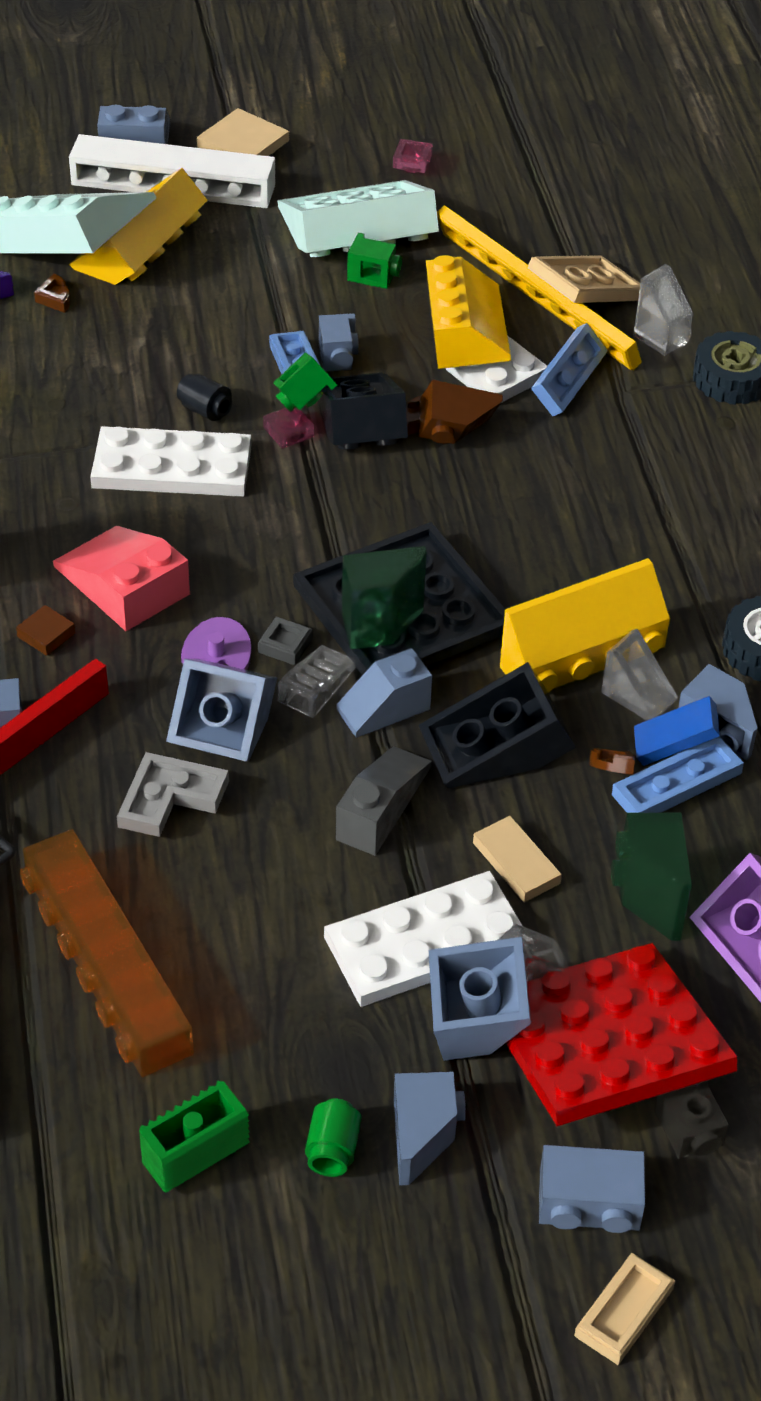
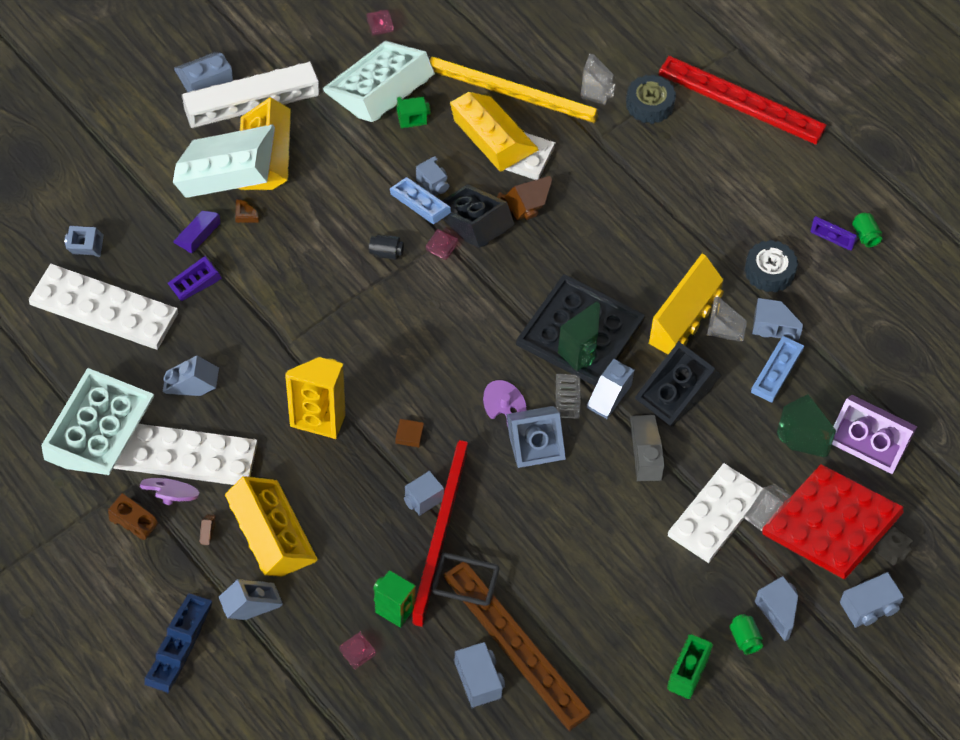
camera: 30 degrees left, 10 degrees up
clear orange brick [20,829,194,1077] -> none
coral slope [53,526,190,631] -> none
white plate [91,426,251,497] -> none
light grey plate [117,752,229,837] -> none
tan tile [197,108,289,156] -> none
dark grey tile [258,616,313,665] -> none
green brick [273,352,337,413] -> none
sand blue slope [428,937,531,1061] -> none
tan tile [473,816,562,902] -> none
tan tile [527,255,647,303] -> none
medium blue plate [531,323,608,417] -> none
tan tile [574,1253,675,1365] -> none
reddish brown tile [589,748,635,775] -> none
blue tile [634,696,720,766] -> none

